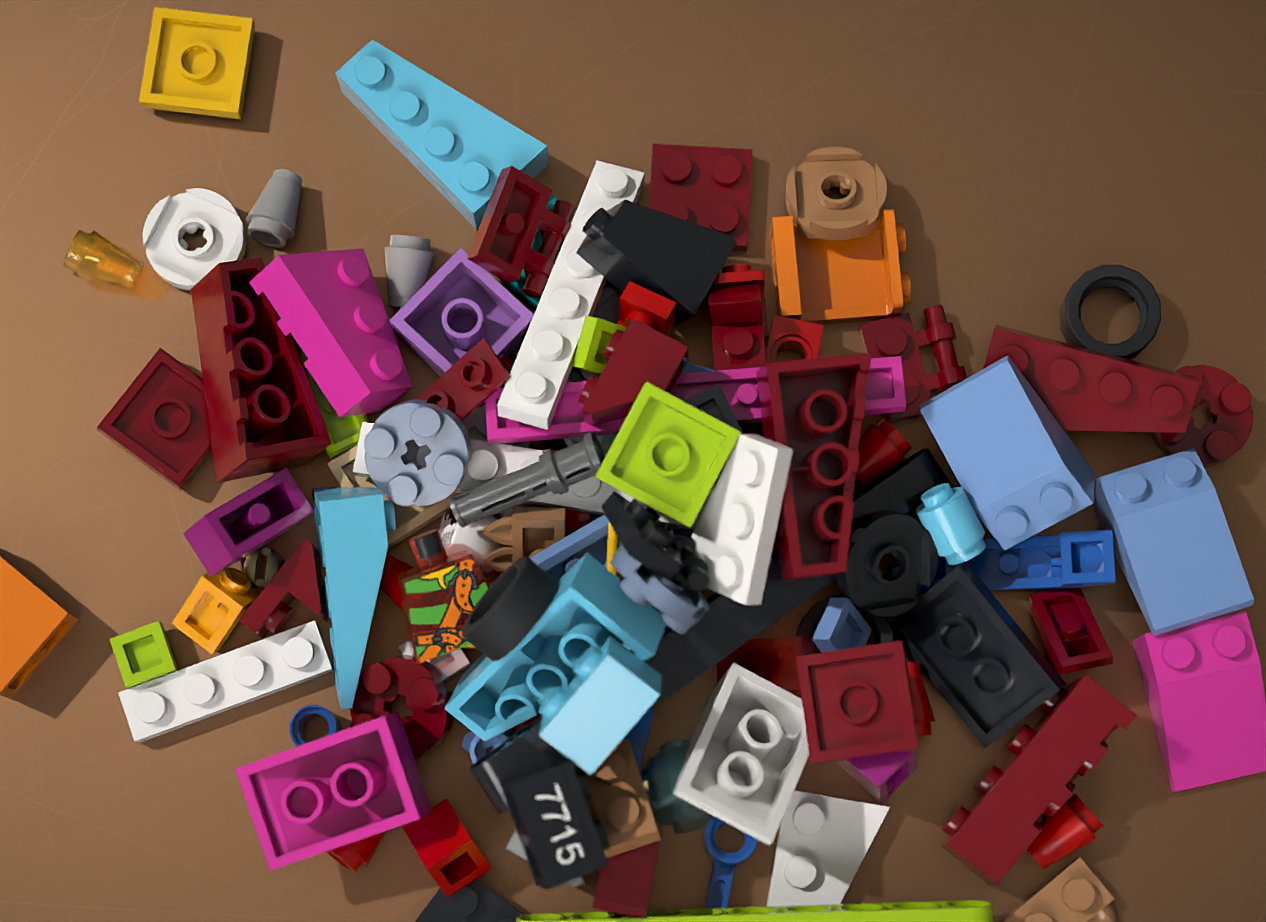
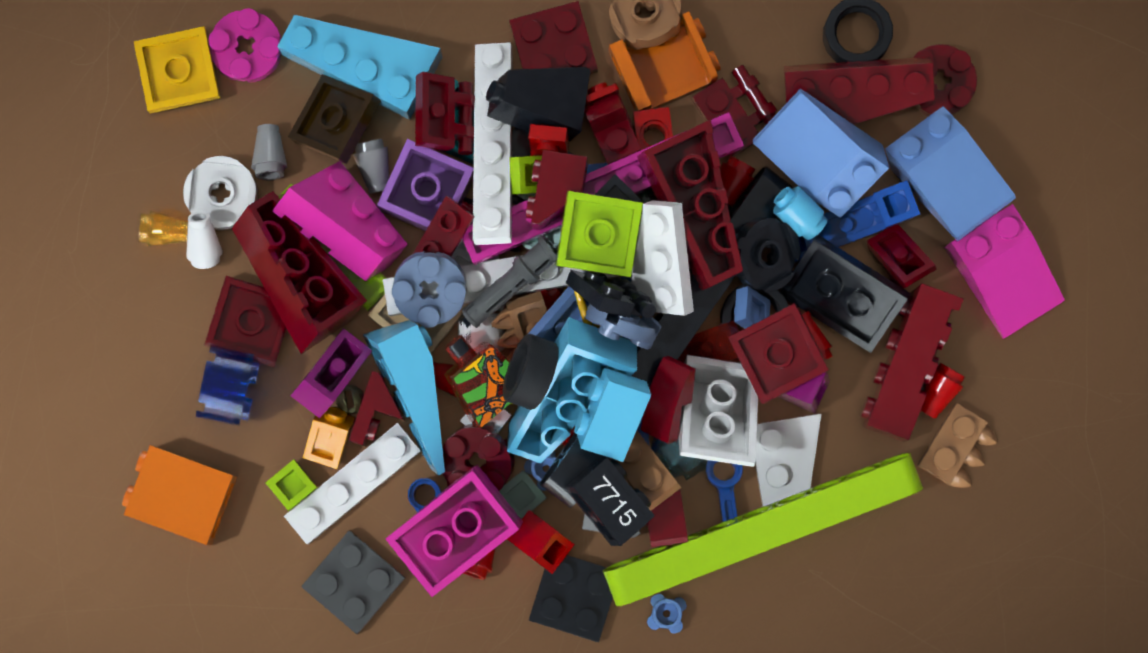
camera: 20 degrees left, 5 degrees up
none -> white cone [186,212,223,269]
none -> clear blue brick [196,345,260,426]
none -> dark pink plate [208,8,282,83]
none -> dark brown plate [288,74,381,164]
none -> dark grey plate [301,530,406,634]
none -> sand green plate [499,470,547,519]
none -> dark red slope [641,356,696,444]

